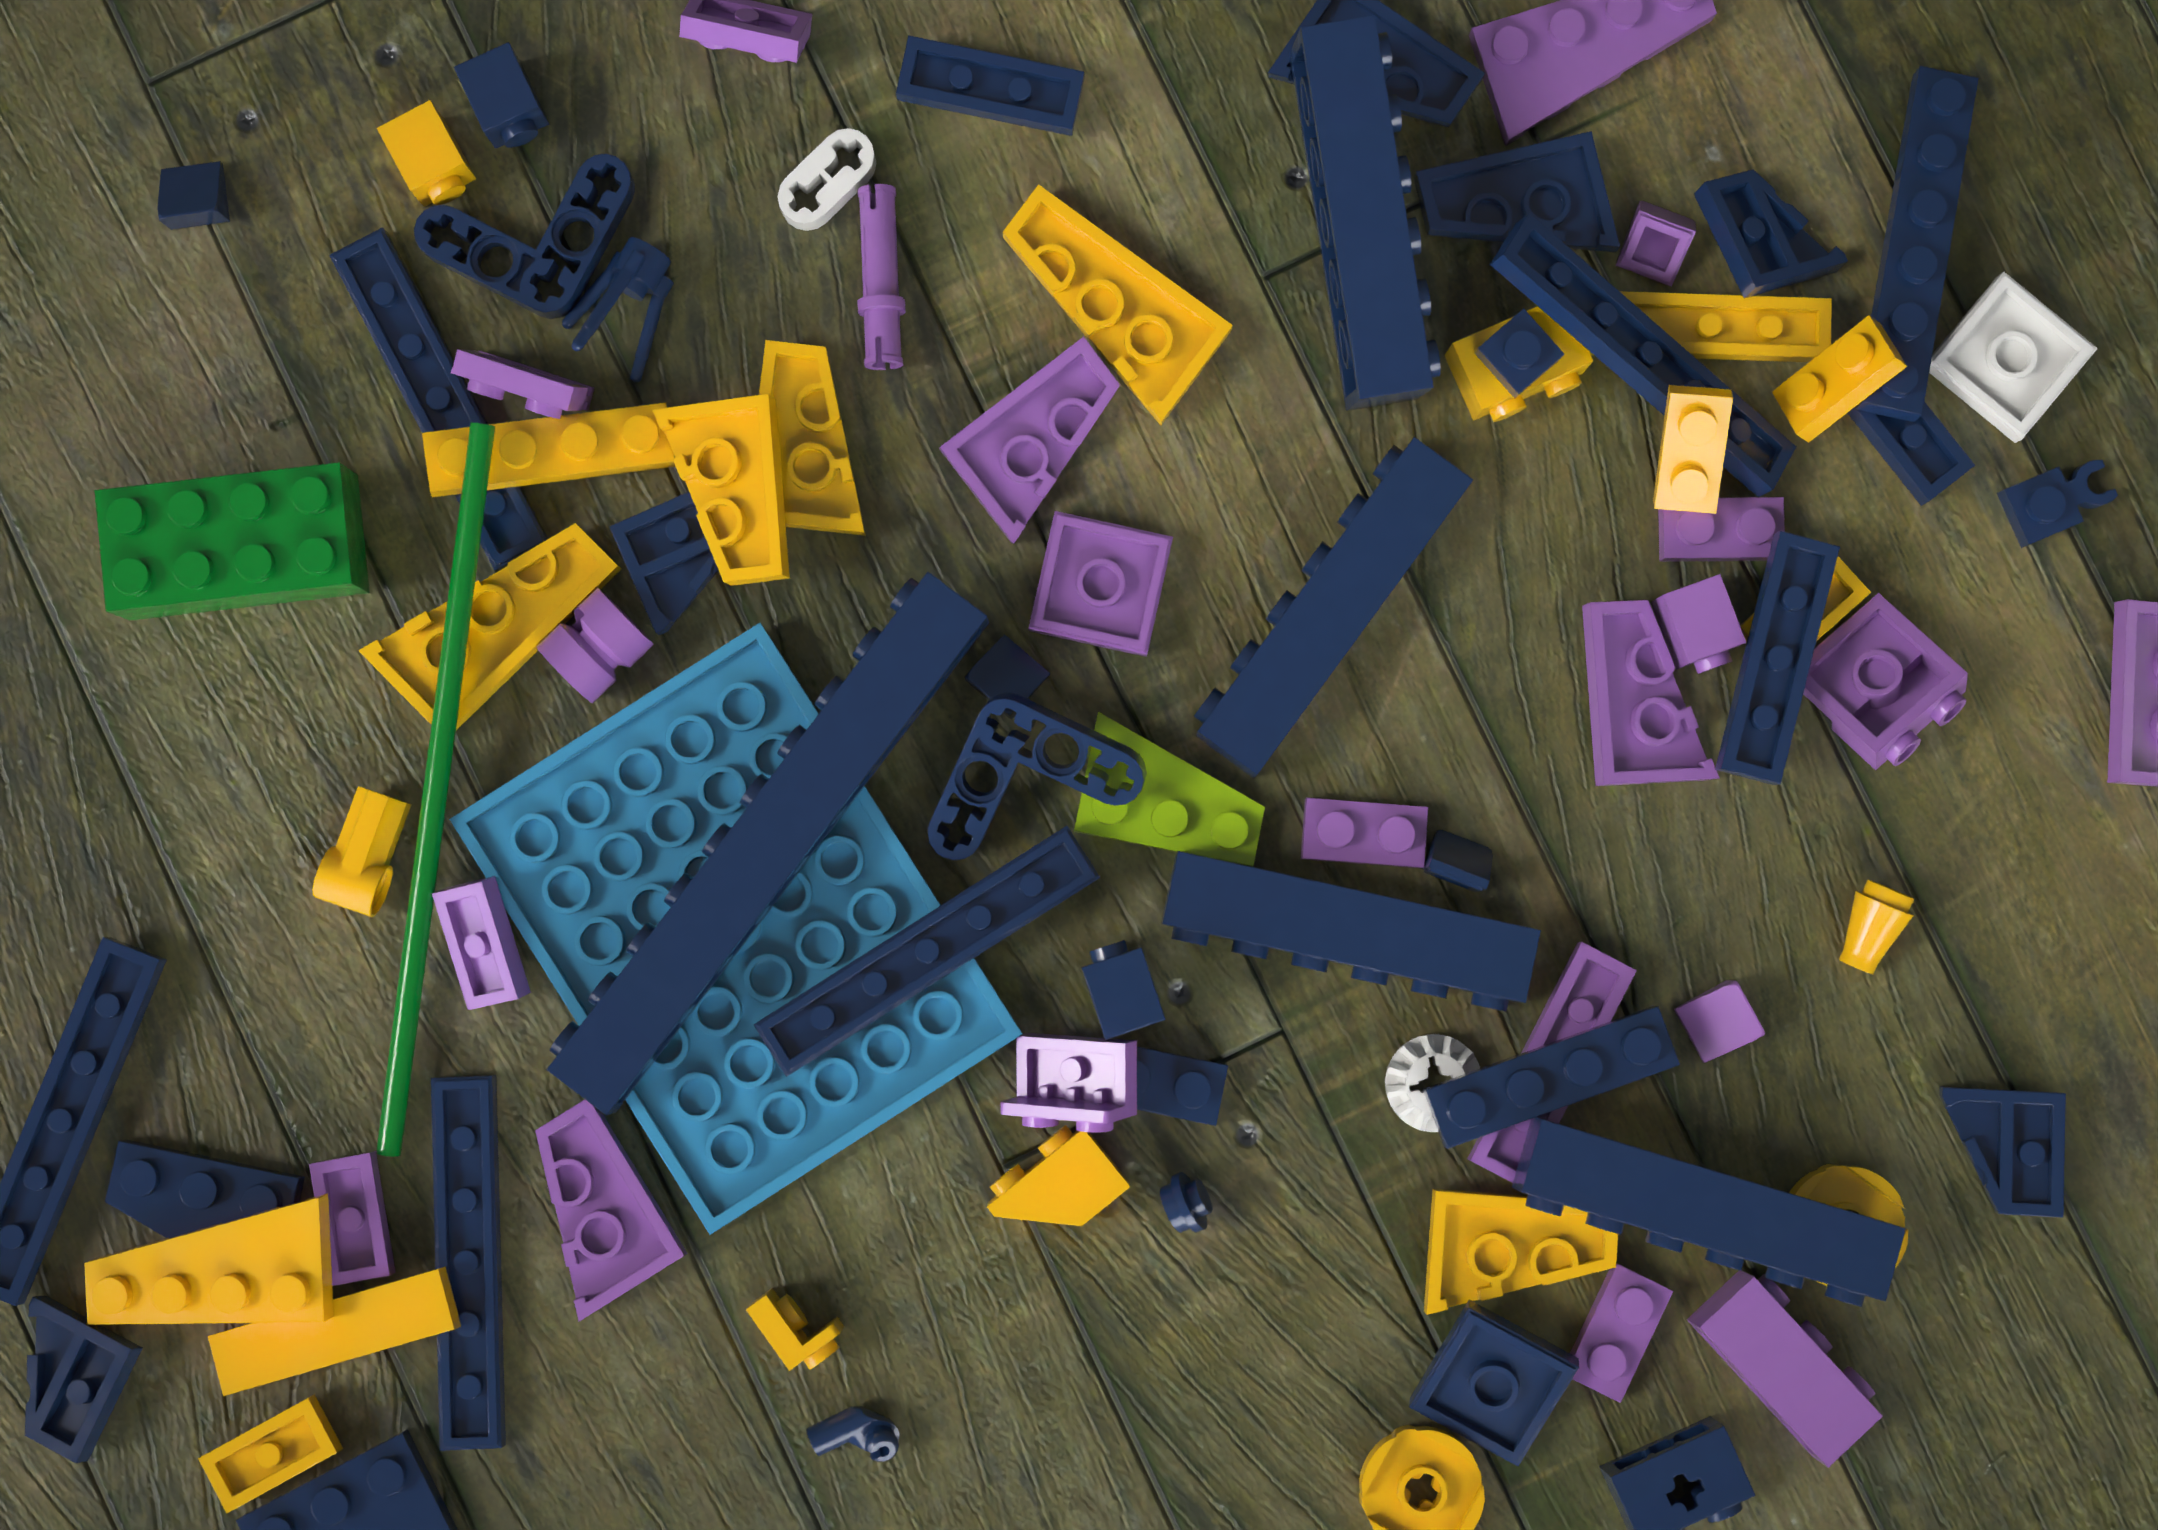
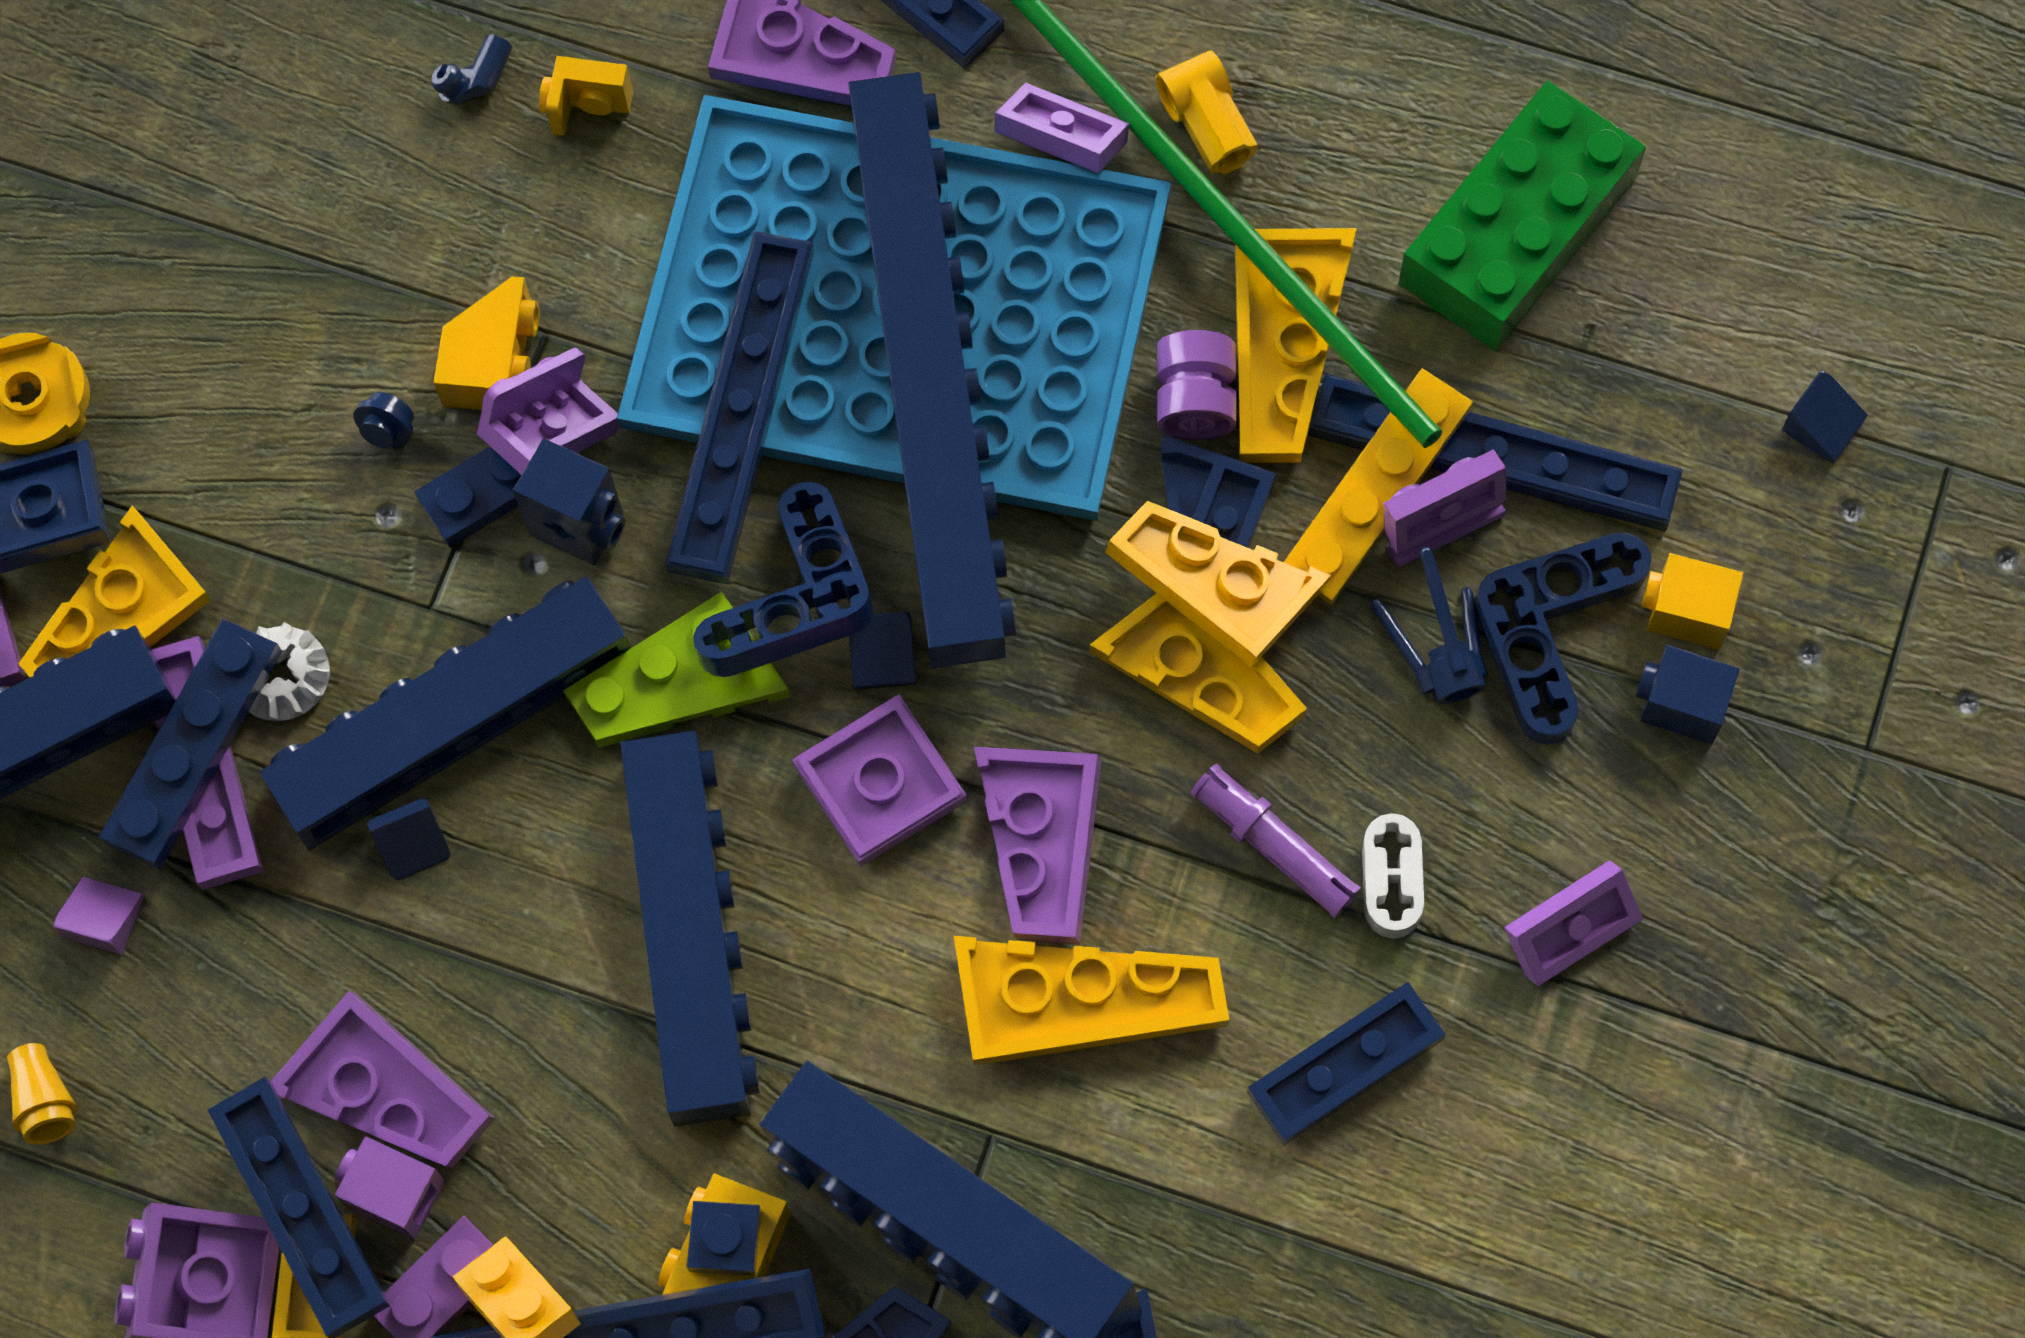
camera: 140 degrees right, 15 degrees down
medium lavender plate [1301,798,1428,868] -> none

